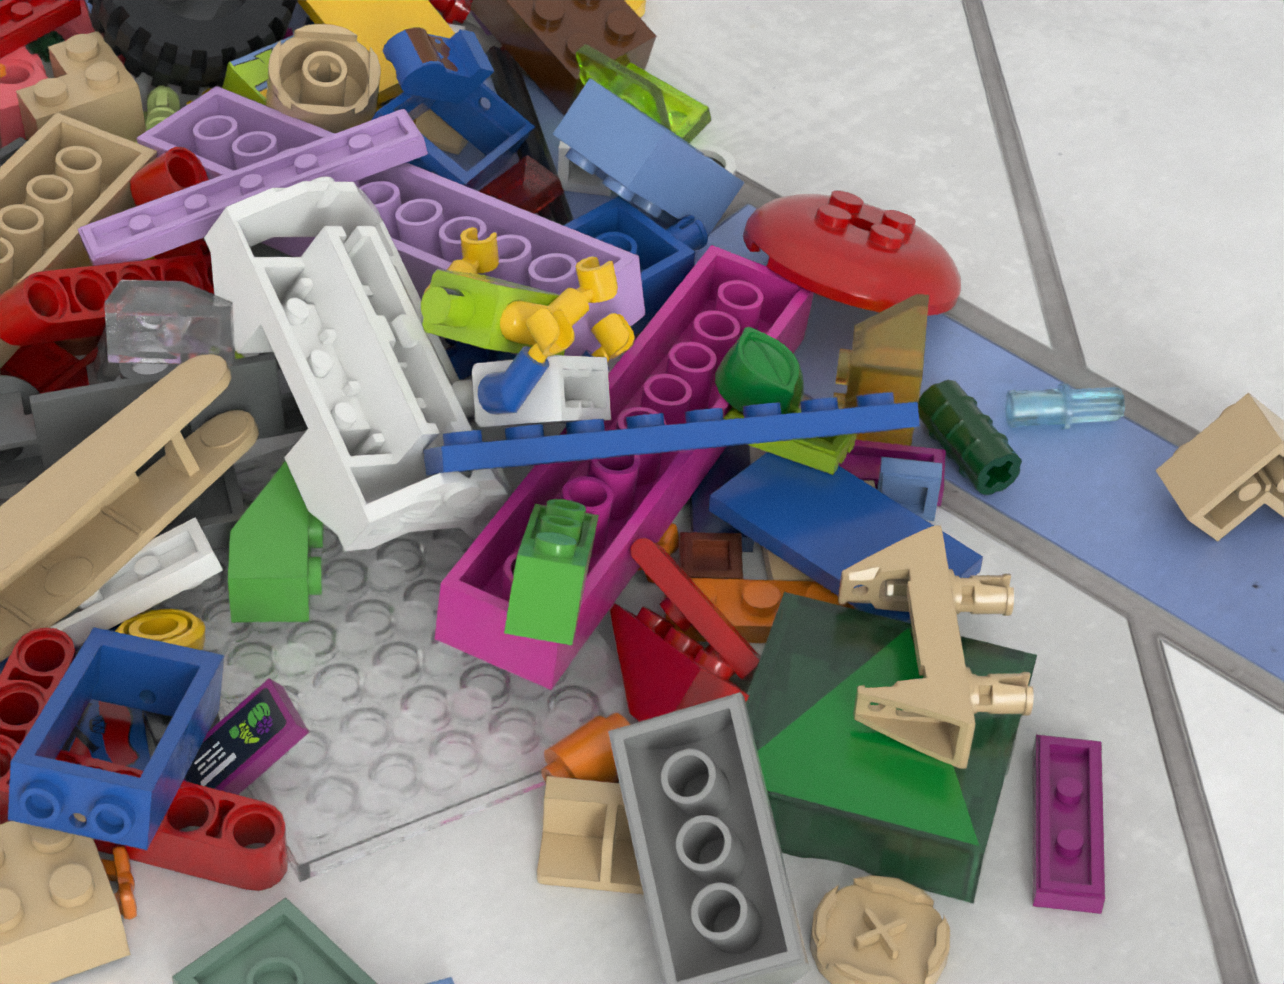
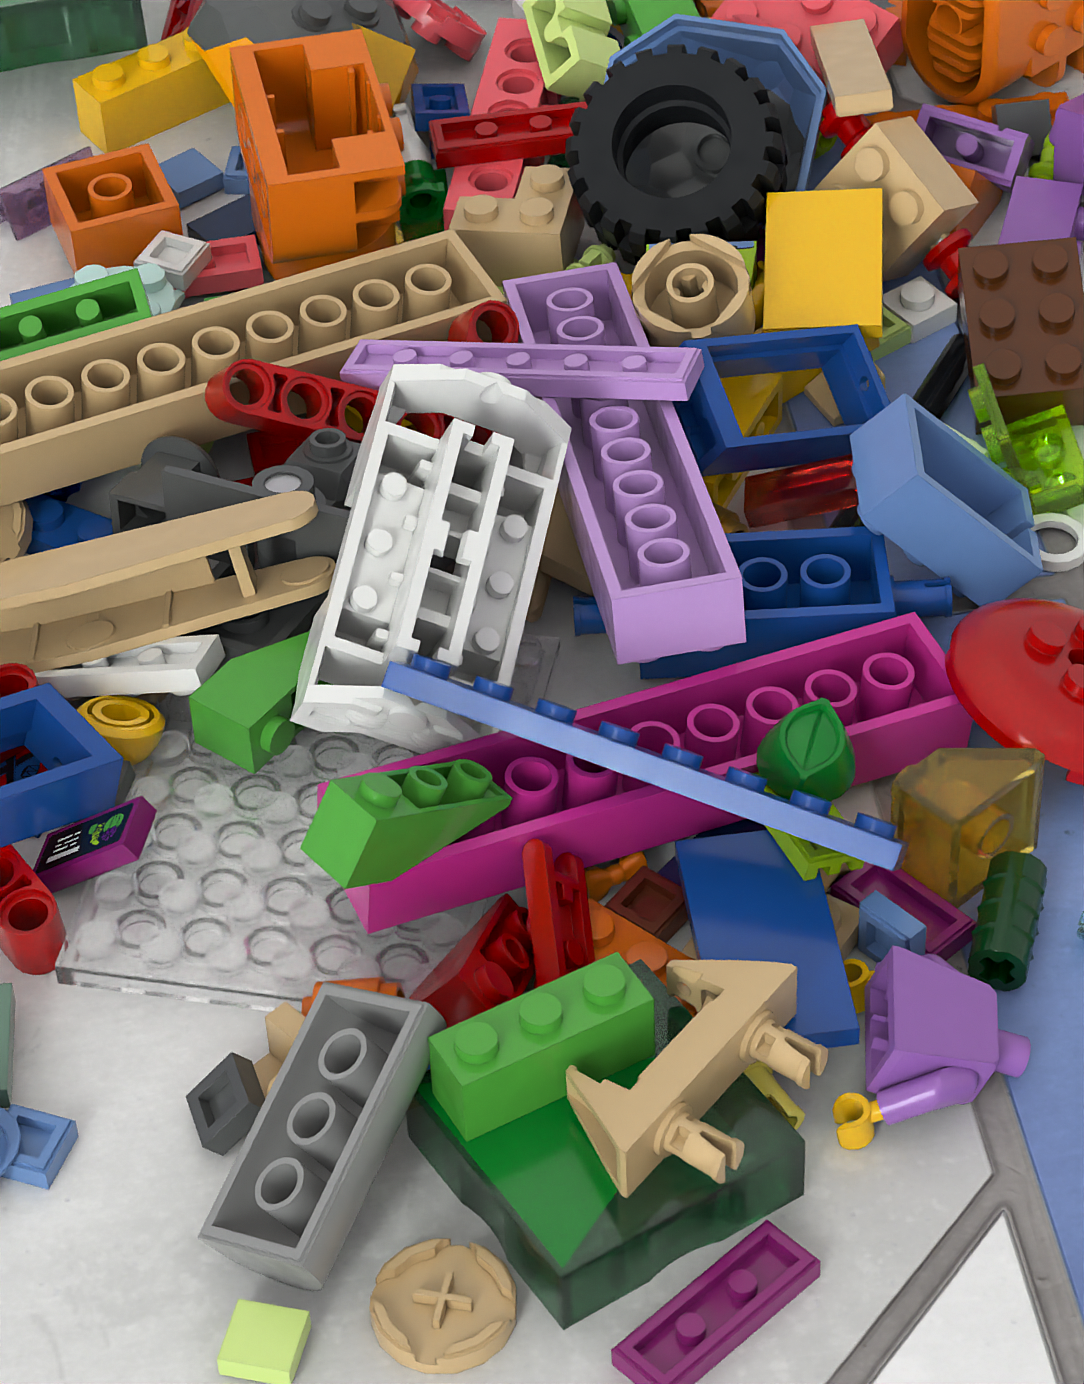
camera: 45 degrees right, 0 degrees up
clear slope [104,280,235,366] -> none
blue leg [383,27,495,105] -> none
torso [421,227,618,356] -> none
torso [452,308,635,428] -> none
none -> dark grey plate [185,1052,265,1156]
none -> bright green brick [427,952,655,1142]
none -> medium lavender torso [832,945,1031,1150]

